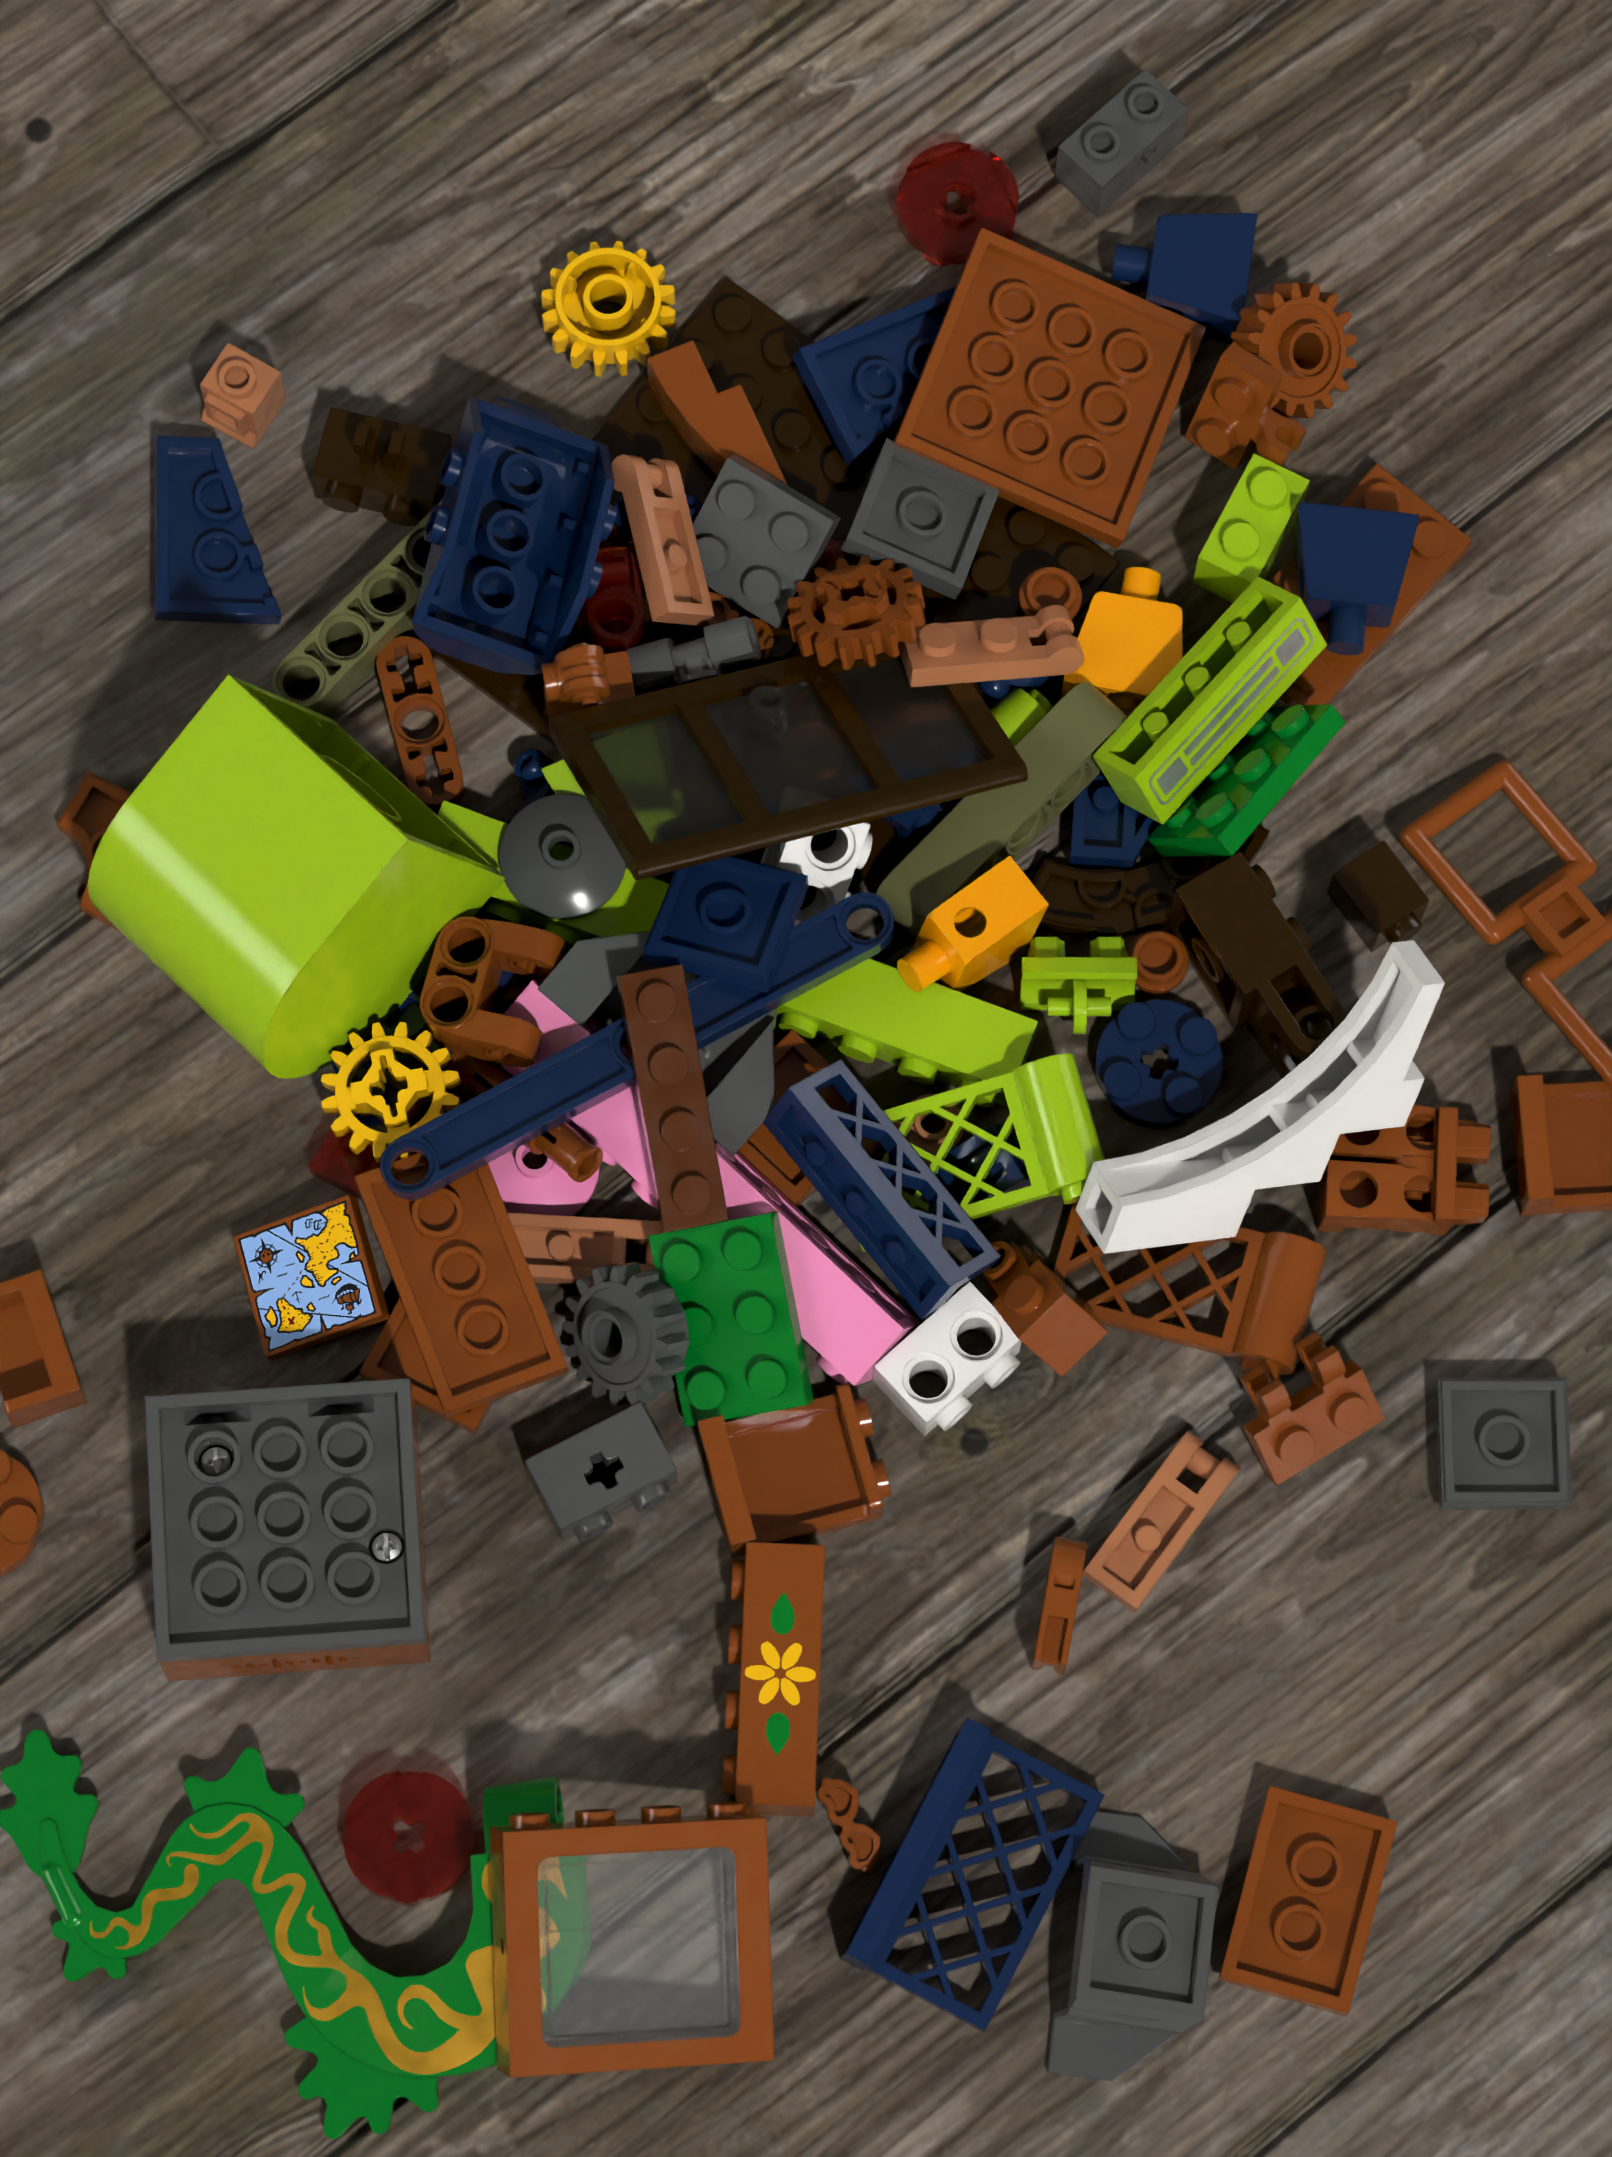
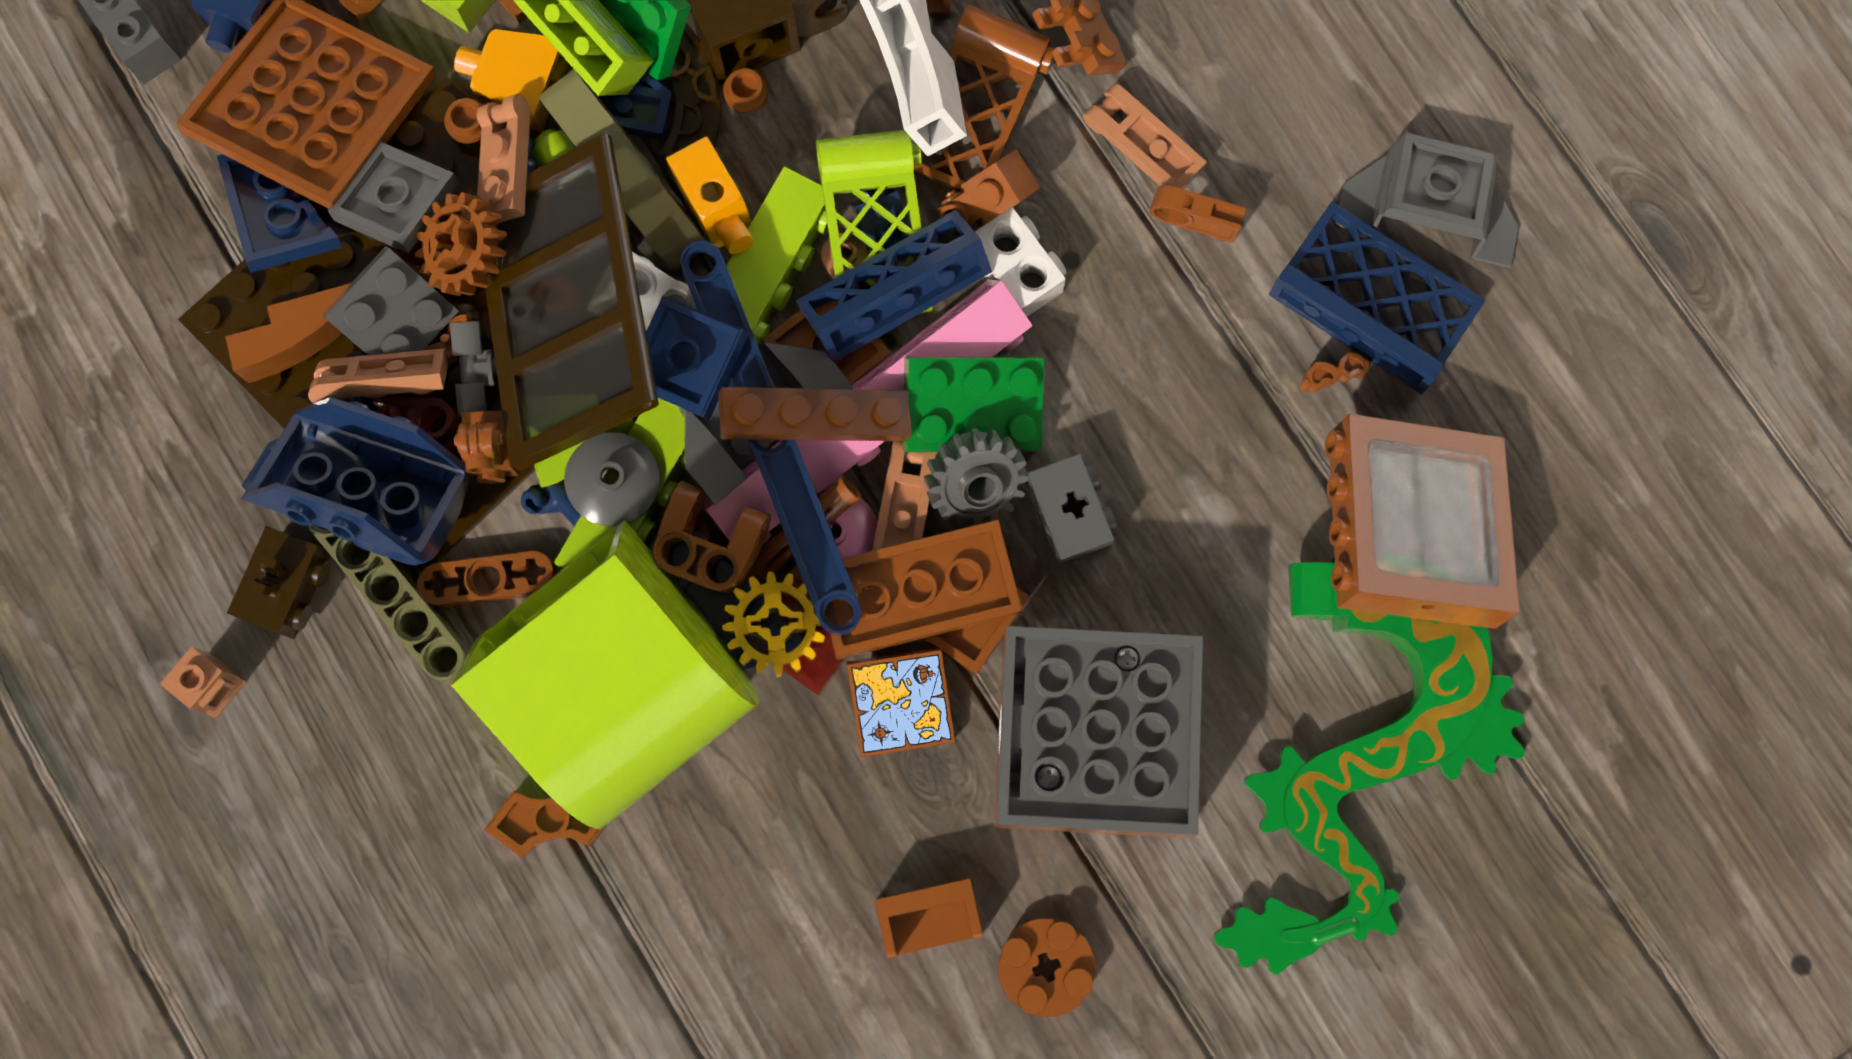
camera: 80 degrees left, 5 degrees up
dark blue wing [155,436,282,625] -> none
clear red plate [343,1771,476,1907] -> none
yellow gear [541,241,676,377] -> none
dark orange panel [697,1383,892,1558] -> none
dark orange brick [722,1542,825,1817] -> none
clear red plate [896,142,1019,267] -> none
lime hips [1019,937,1138,1034] -> none
dark blue plate [1094,1000,1223,1129] -> none
dark orange plate [1218,1786,1398,2016] -> none

